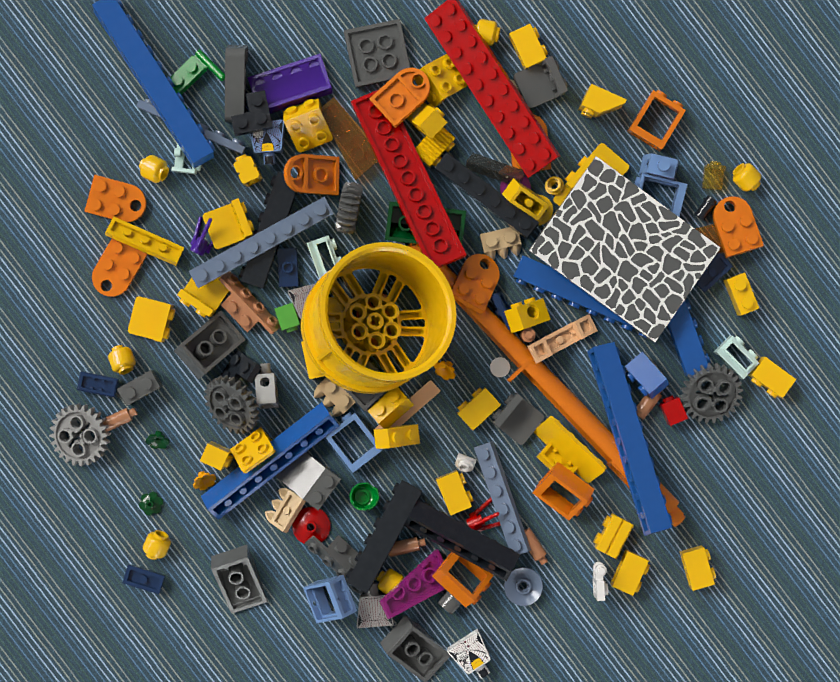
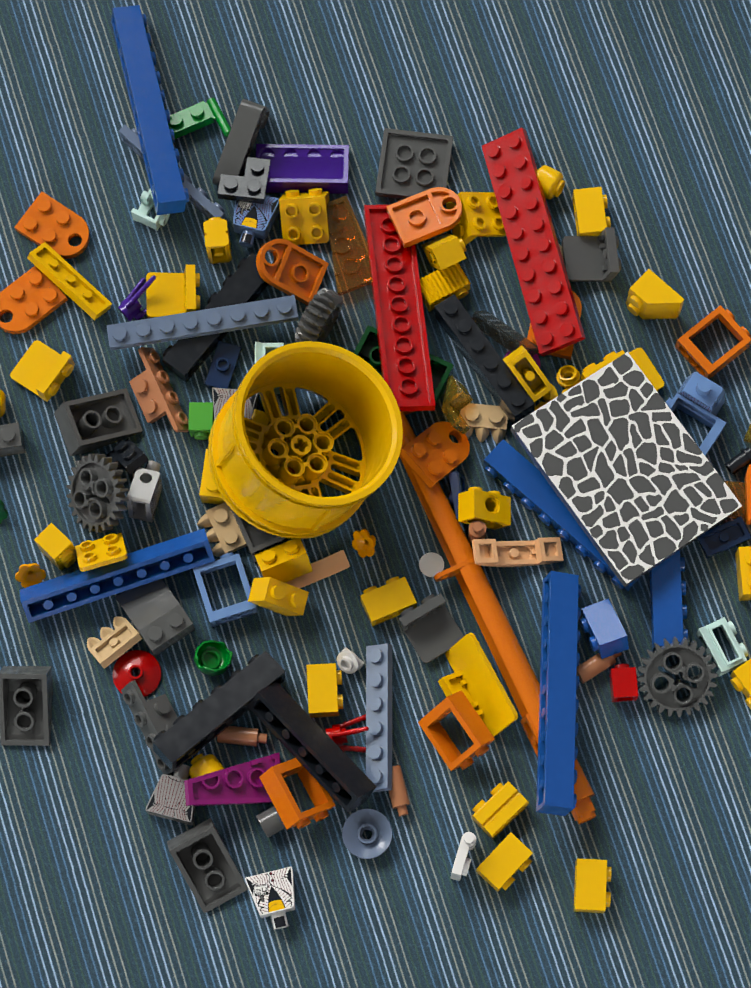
camera: 25 degrees right, 15 degrees down
yellow head [139,155,169,183] -> none
yellow bracket [177,277,229,318] -> none
medium blue window [303,575,357,623] -> none
none -> clear yellow slope [442,375,474,434]

